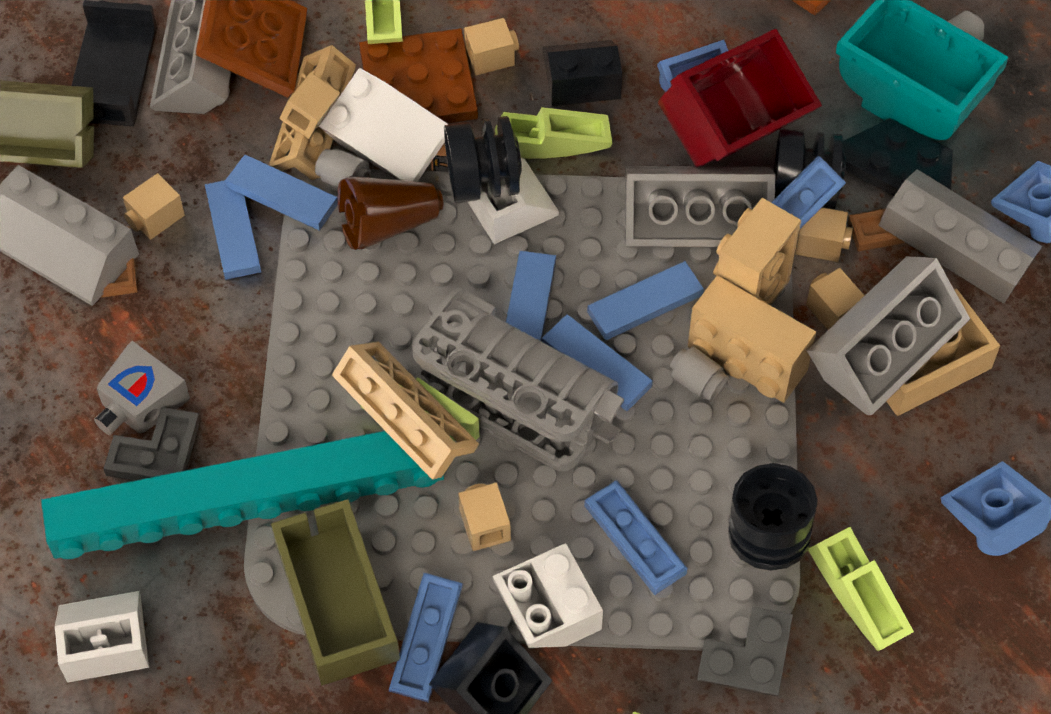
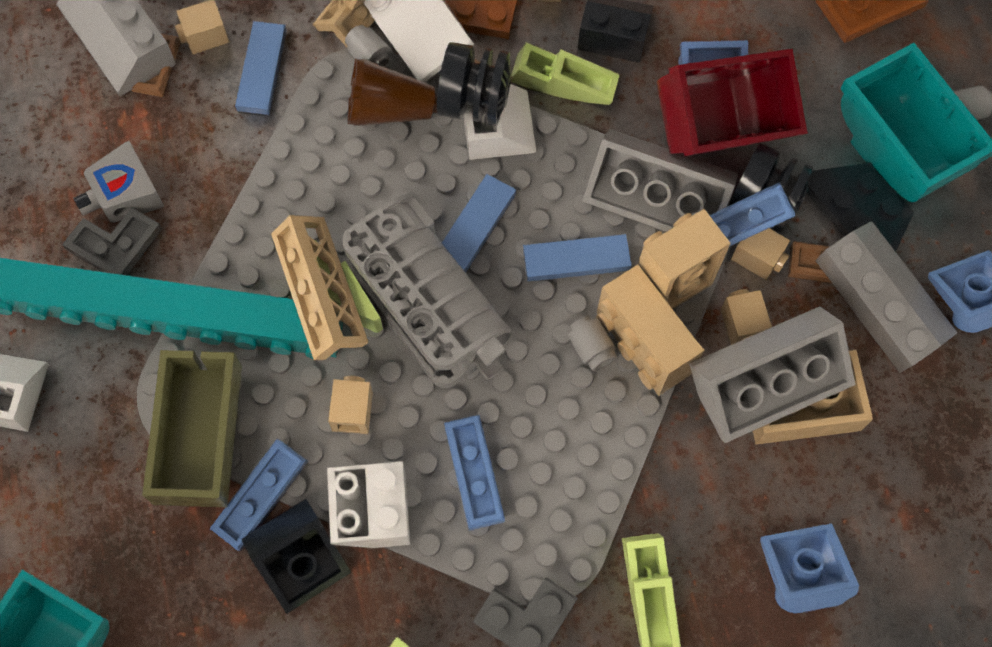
camera: 20 degrees right, 10 degrees up
medium blue tile [225,155,338,231] -> none
medium blue tile [542,314,653,411] -> none
black wheel [728,463,818,571] -> none

